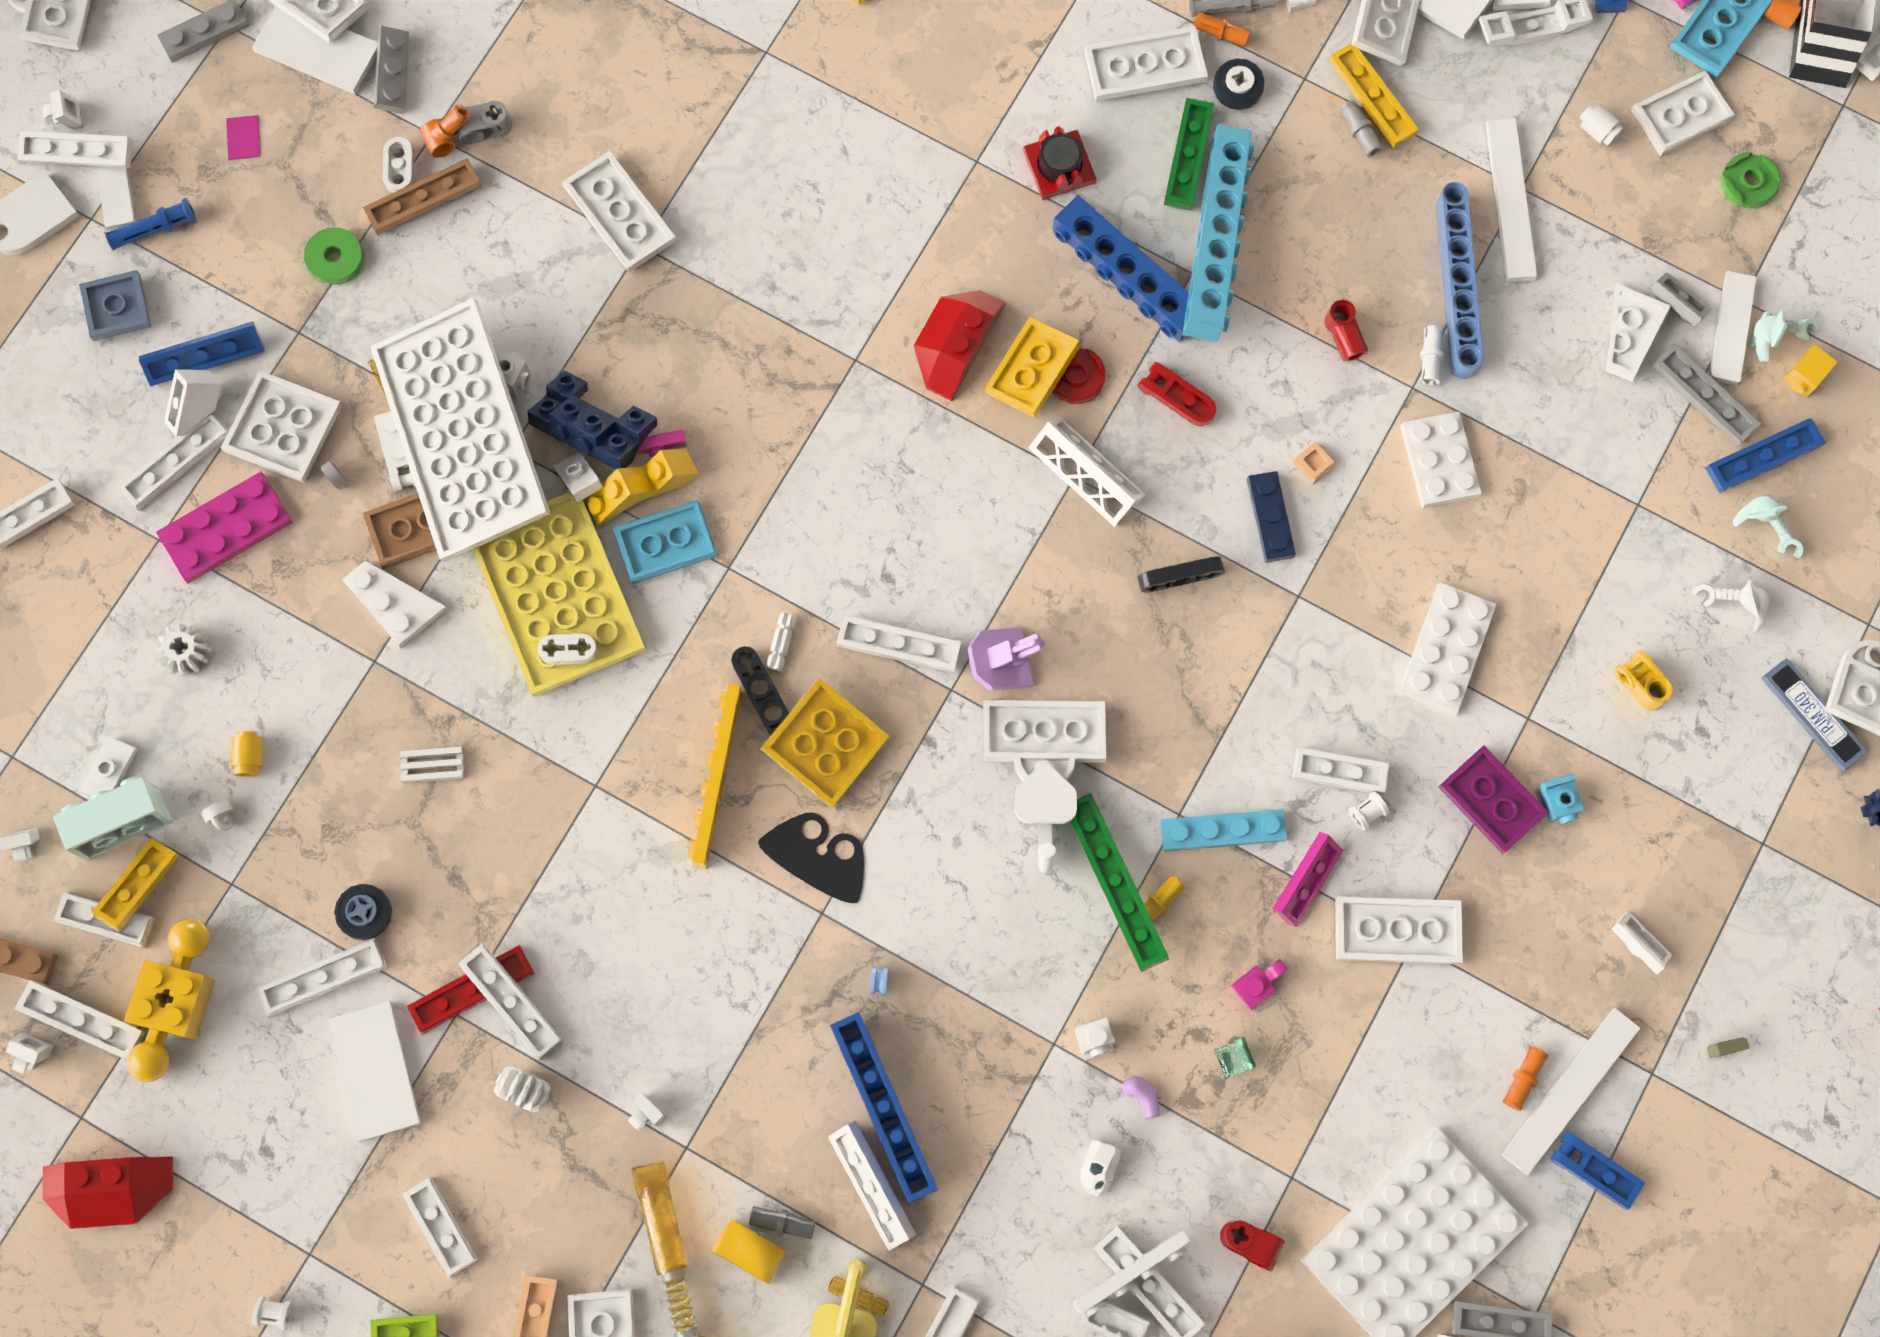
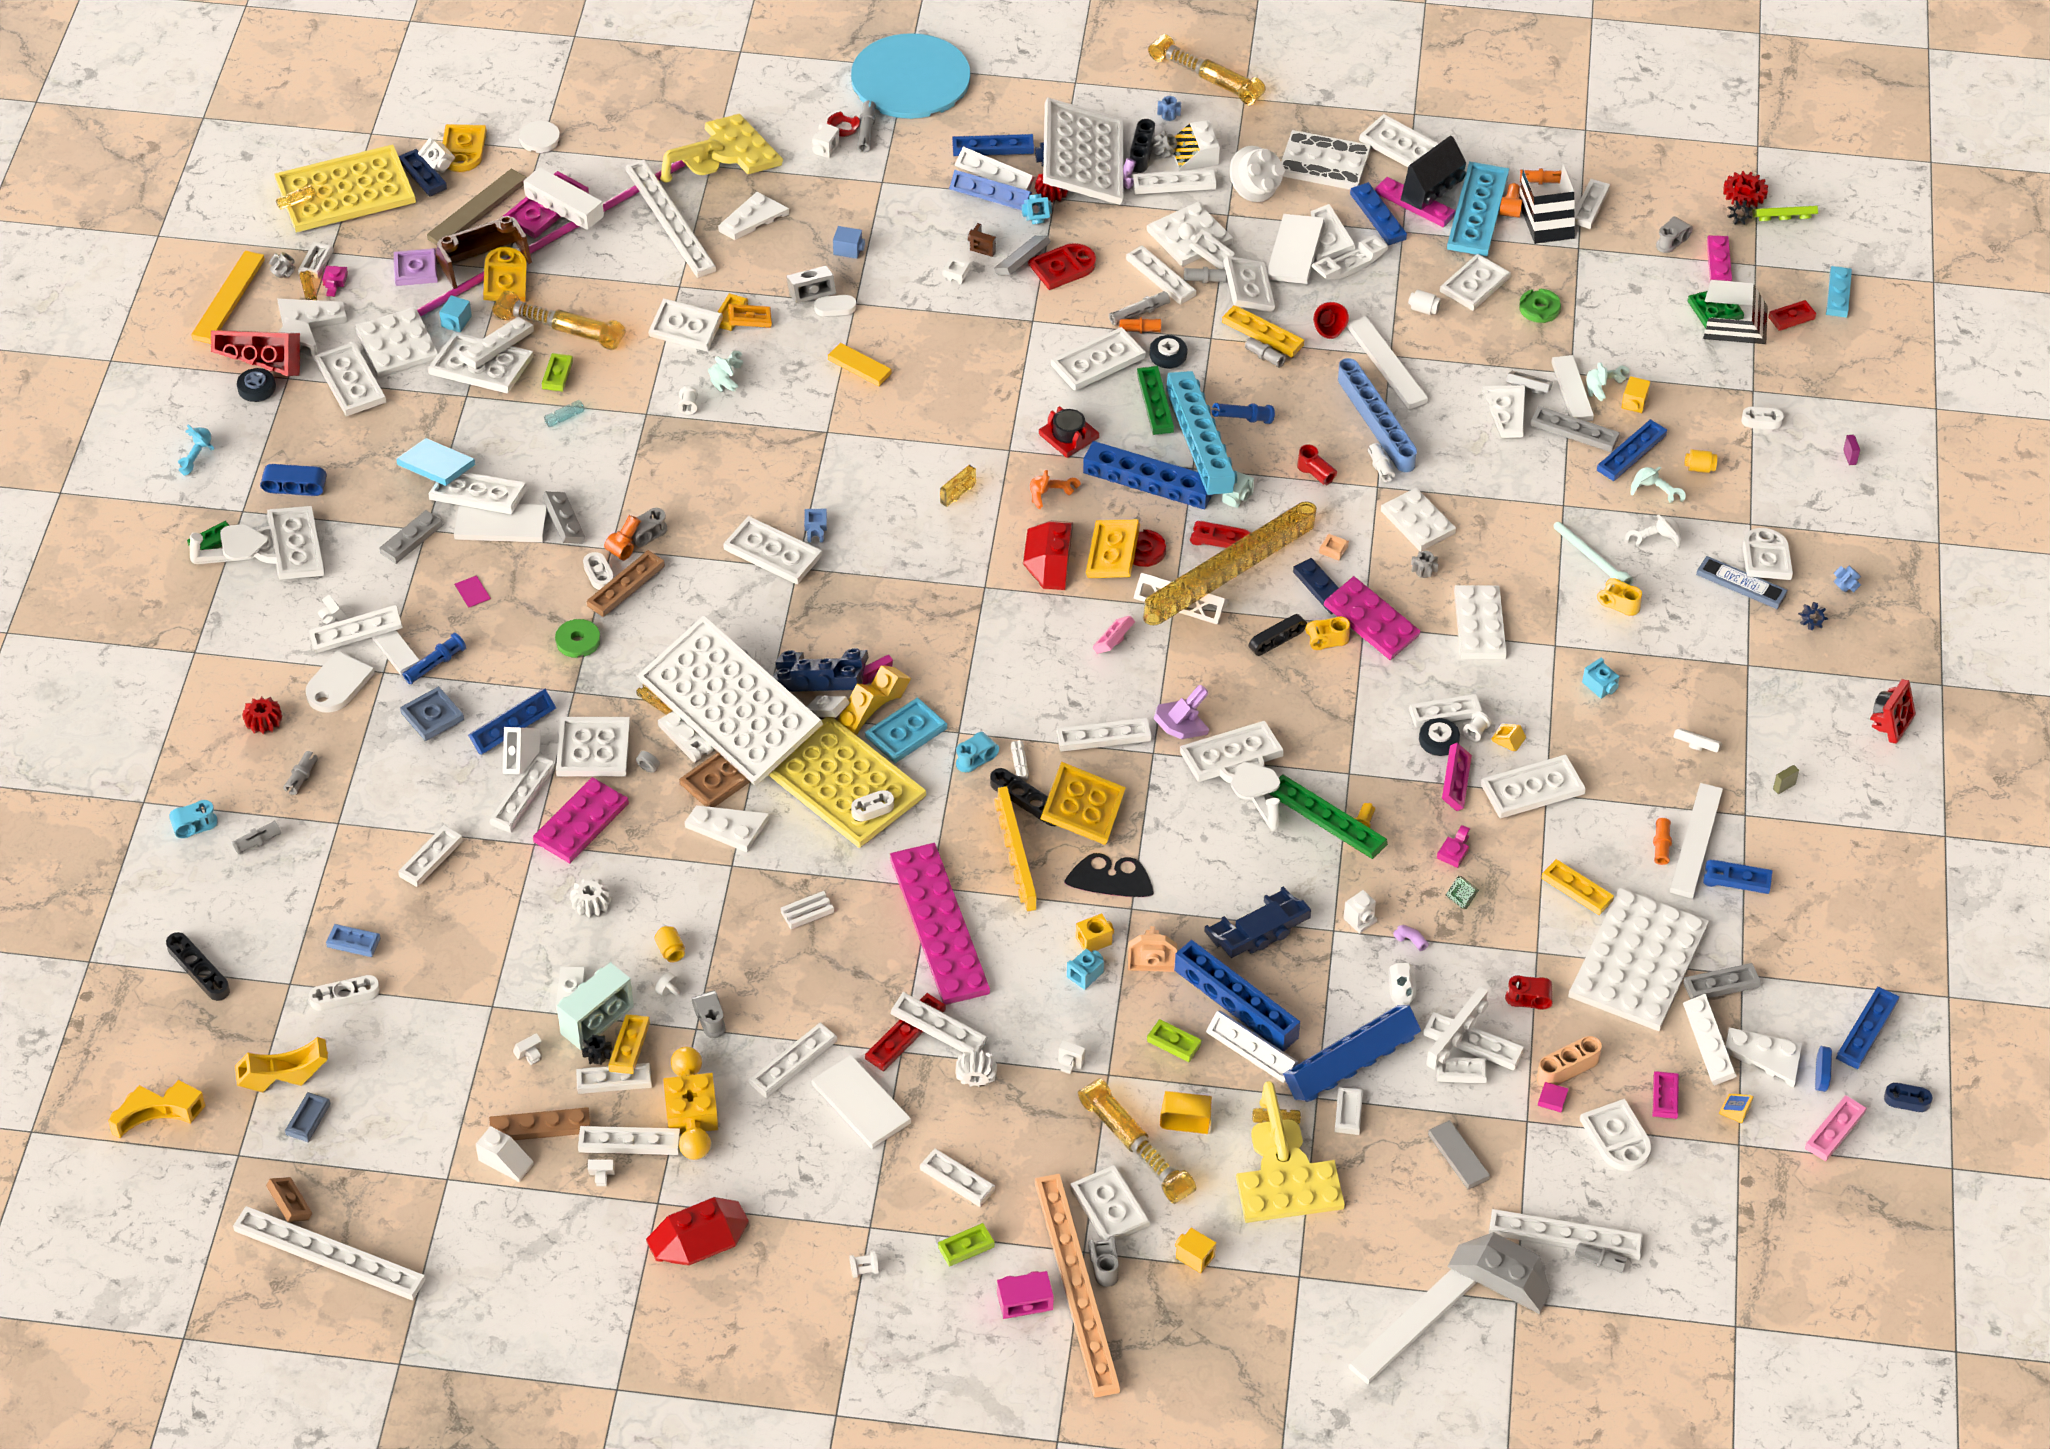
camera: 20 degrees left, 25 degrees down
black wheel [334,884,392,940] -> none
dark grey pin [749,1206,816,1239] -> none
light blue bush [870,966,888,996] -> none
medium azure plate [1160,809,1287,852] -> none
magenta plate [1438,745,1548,855] -> none
none -> black gear [582,1034,612,1065]
none -> light grey piece [691,990,726,1038]
none -> medium blue plate [804,509,827,542]
none -> dark pink plate [890,843,990,1005]
none -> clear yellow plate [940,464,976,507]
none -> medium azure piece [956,732,1000,773]
none -> orange piece [1030,470,1081,509]
none -> medium azure brick [1067,948,1104,990]
none -> yellow brick [1076,913,1114,952]
none -> bright pink plate [1093,616,1135,654]
none -> light nougat piece [1128,926,1177,972]
none -> clear yellow beam [1143,502,1317,626]
none -> lime plate [1147,1019,1202,1062]
none -> dark blue bracket [1204,886,1311,958]
none -> blue pin [1212,403,1275,424]
none -> light aqua brick [1222,471,1254,508]
none -> blue brick [1282,1005,1421,1102]
none -> yellow piece [1305,616,1350,650]
none -> red helmet [1313,302,1349,339]
none -> dark pink plate [1324,576,1421,660]
none -> light grey gear [1411,551,1439,578]
none -> black wheel [1419,718,1460,756]
none -> yellow slope [1491,724,1526,751]
none -> yellow plate [1541,859,1614,915]
none -> light aqua piece [1554,522,1633,585]
none -> yellow brick [1684,449,1717,473]

